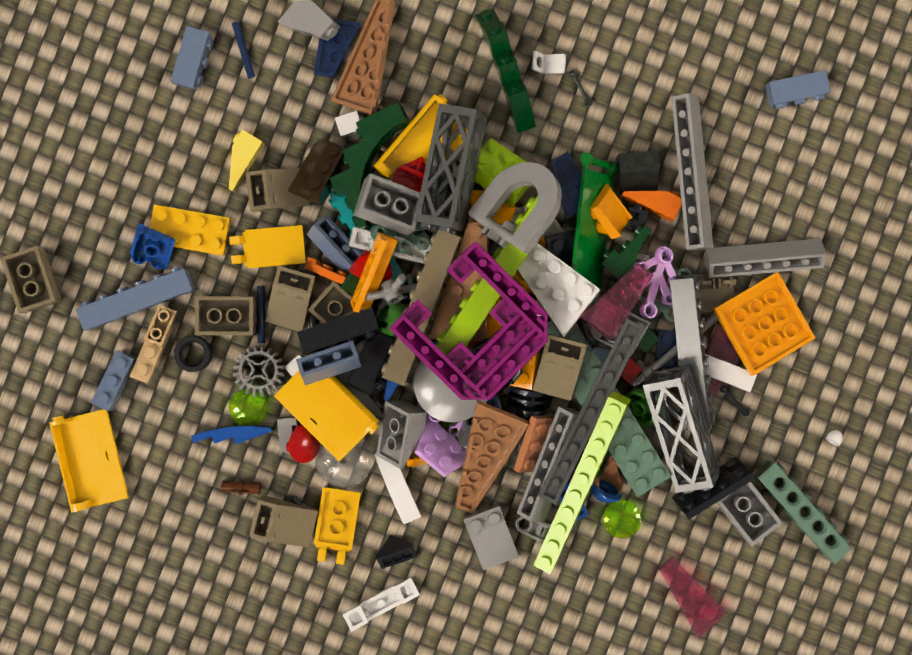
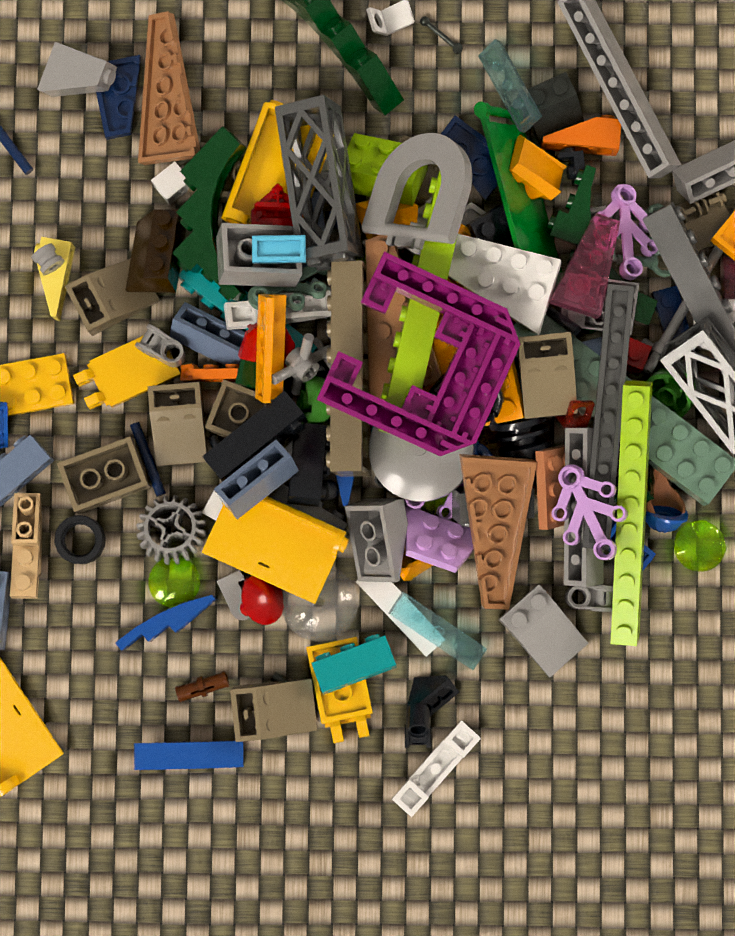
camera: 15 degrees left, 5 degrees down
none -> light grey wheel [31,243,64,275]
none -> blue slope [134,741,244,770]
none -> light grey piece [135,324,186,368]
none -> medium azure tile [252,235,306,264]
none -> teal brick [311,634,397,695]
none -> clear light blue tile [388,591,487,670]
none -> black piece [404,703,431,748]
none -> clear light blue tile [478,39,542,133]
none -> lavender plant [552,464,628,560]
none -> clear red bracket [556,400,595,428]

